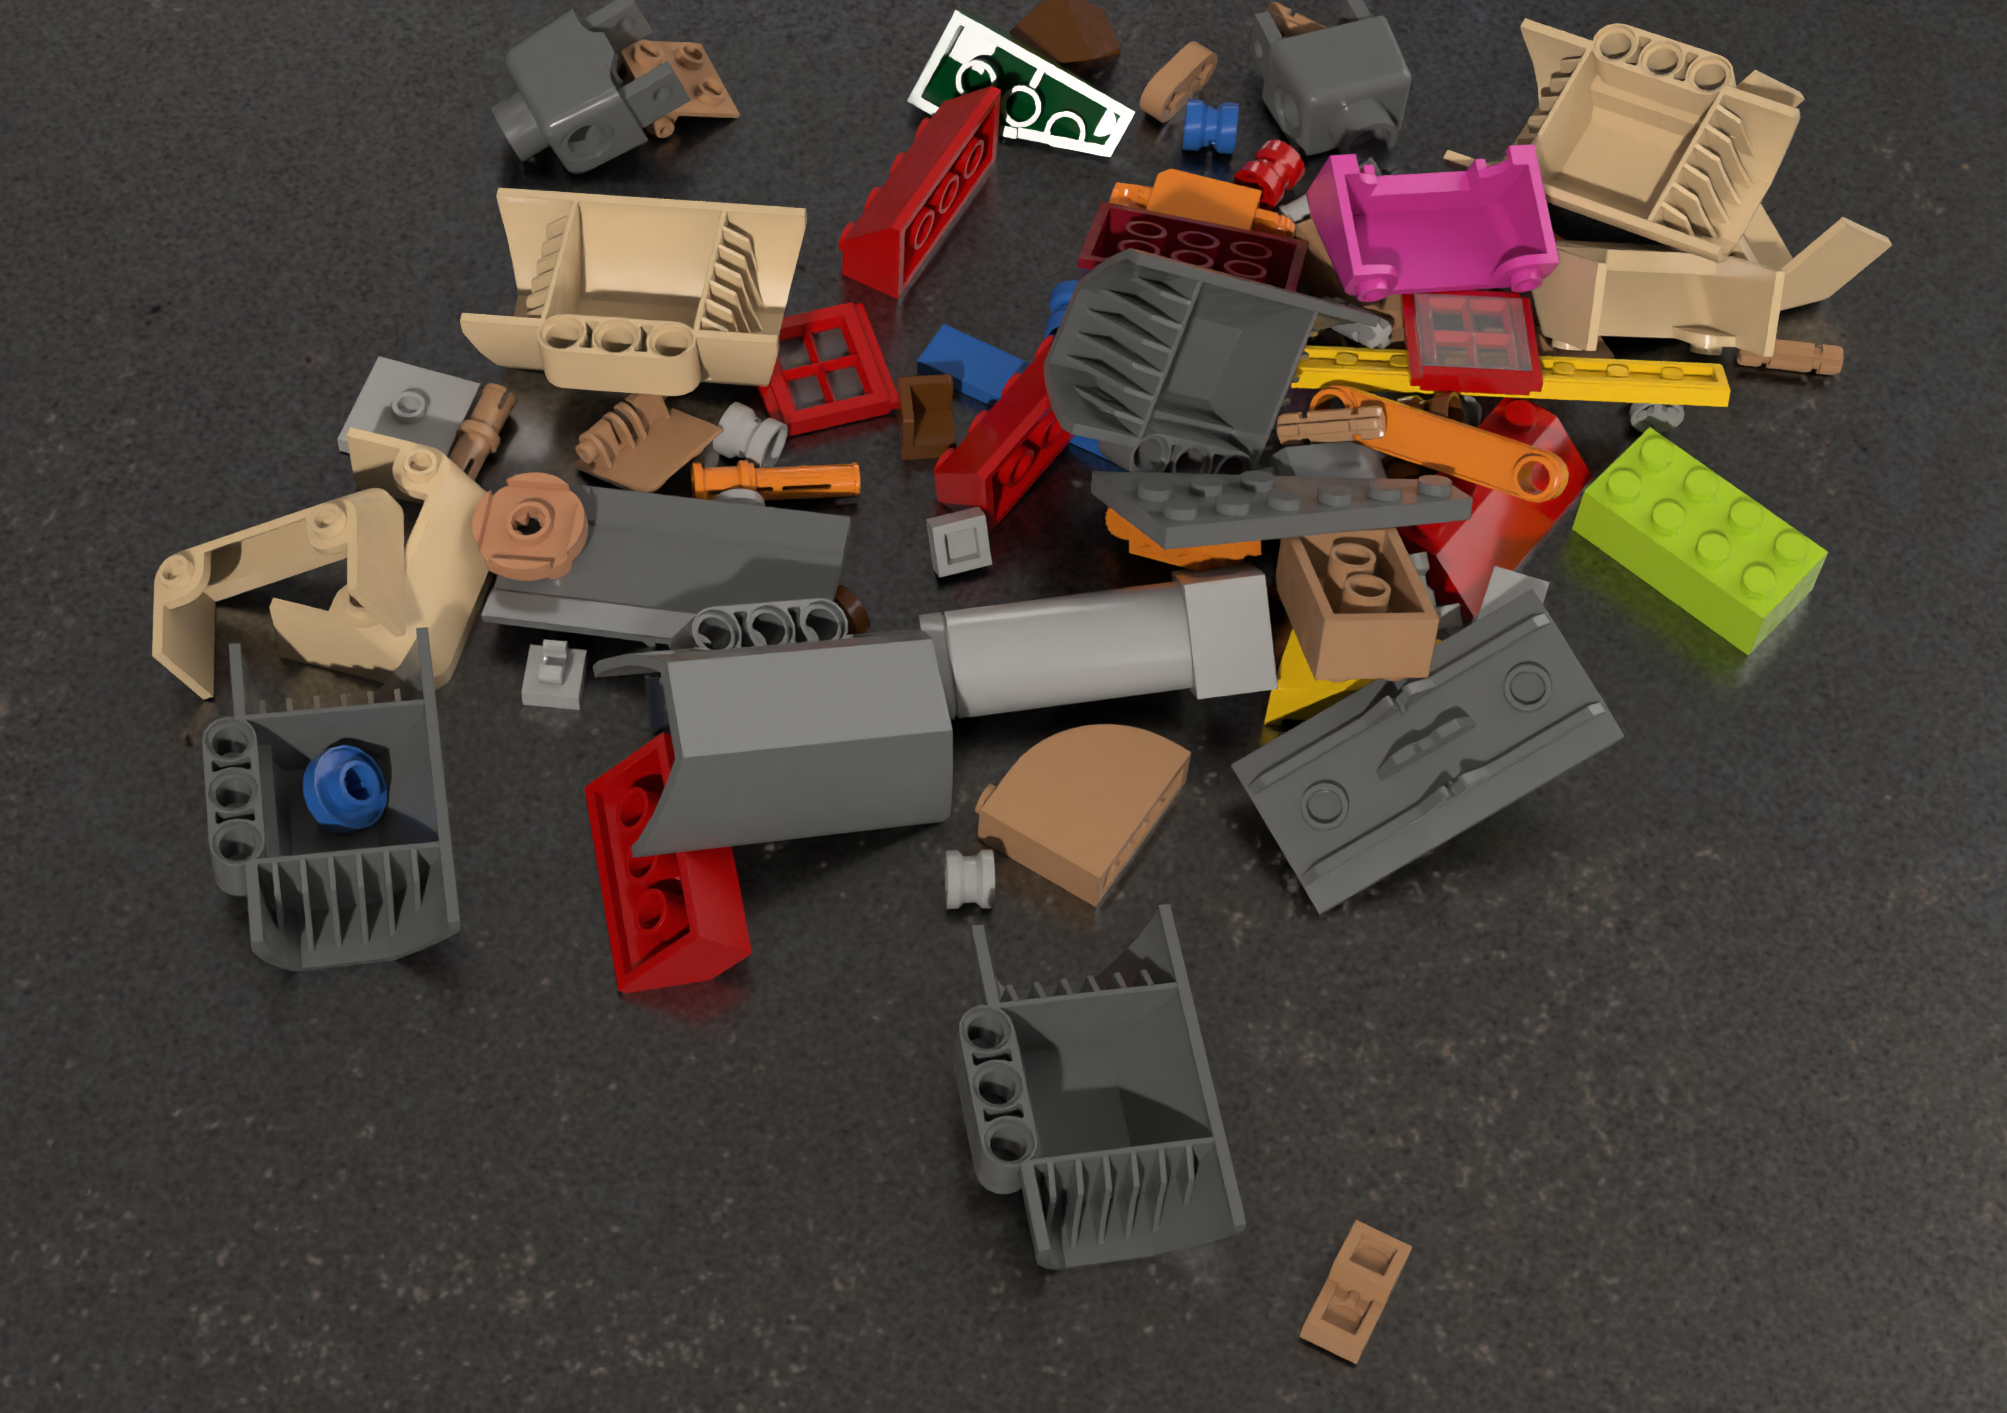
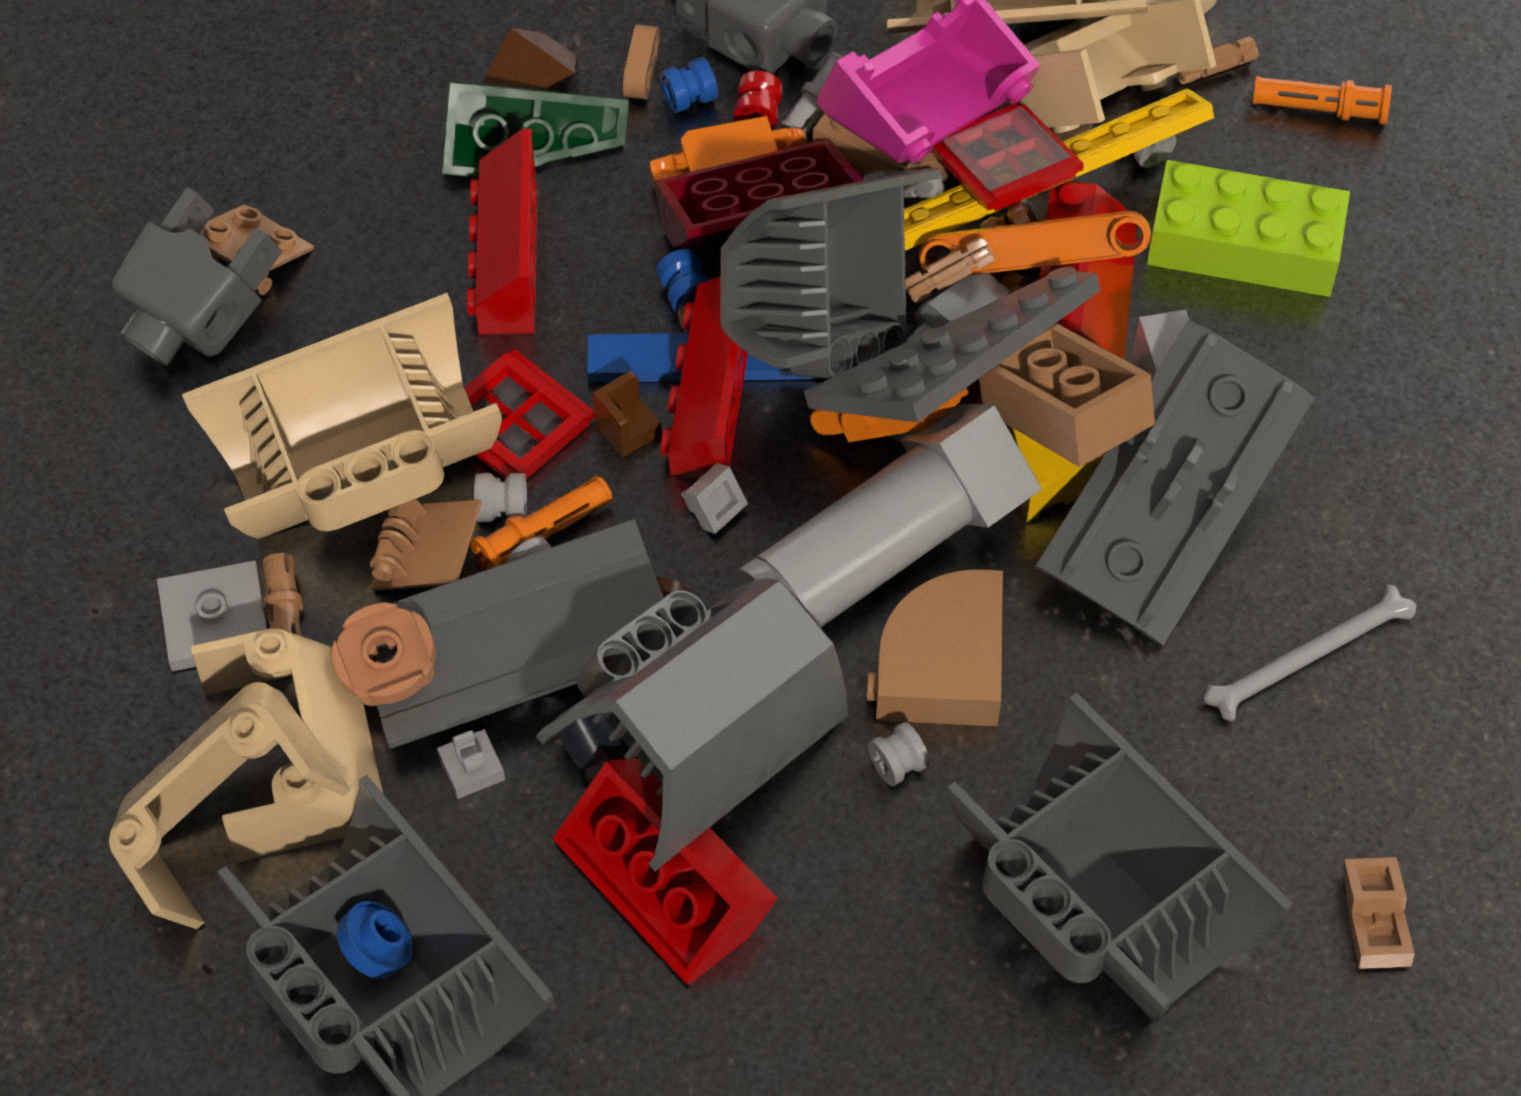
camera: 25 degrees left, 0 degrees up
none -> light grey piece [1203,584,1416,722]
none -> orange pin [1252,76,1392,125]

